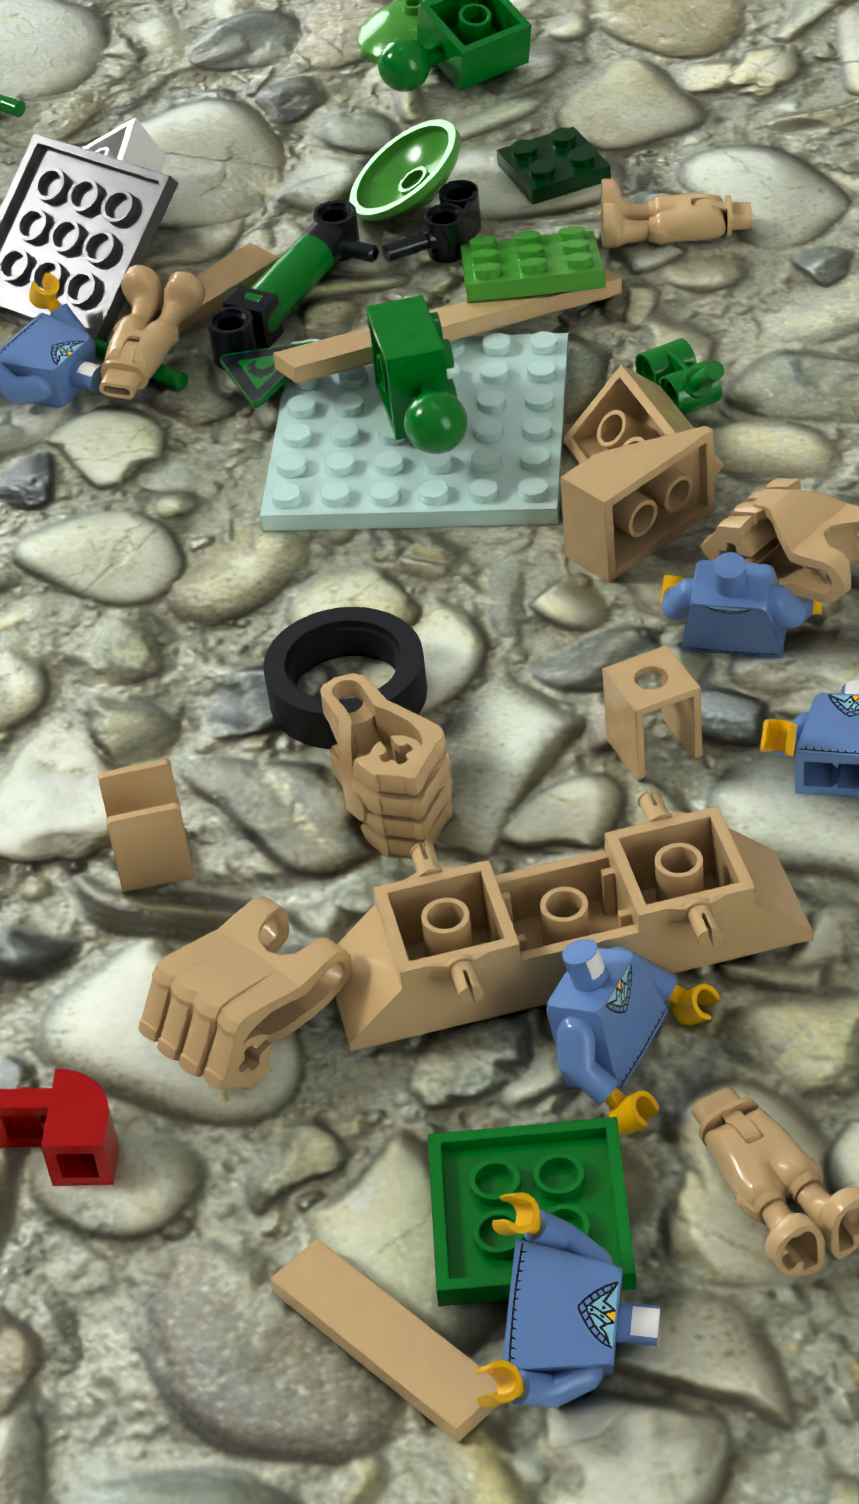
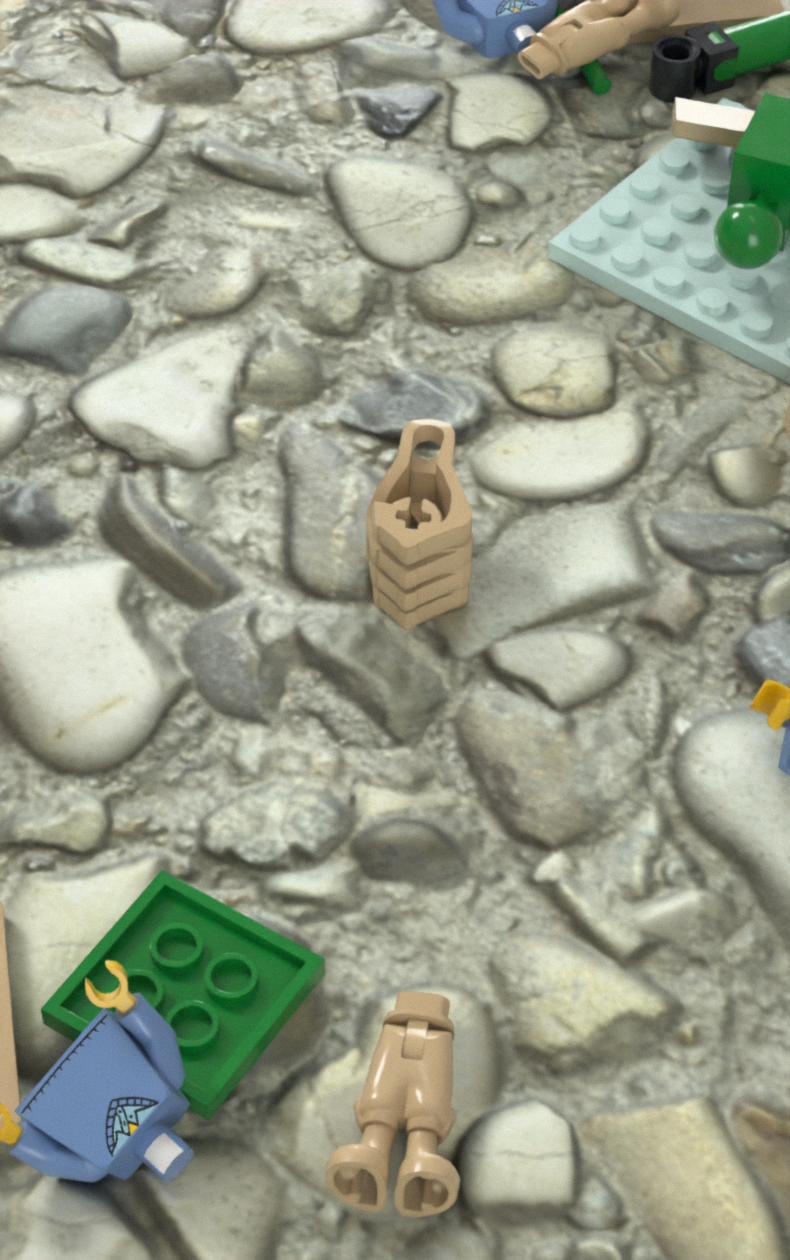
camera: 30 degrees right, 5 degrees up
tan piece [98,759,195,893] -> none
tan piece [138,896,351,1091] -> none
piece [220,341,314,408] -> none
black tyre [263,607,427,749] -> none
tan piece [335,789,813,1052] -> none
medium blue torso [546,939,720,1134] -> none
tan piece [602,645,703,781] -> none

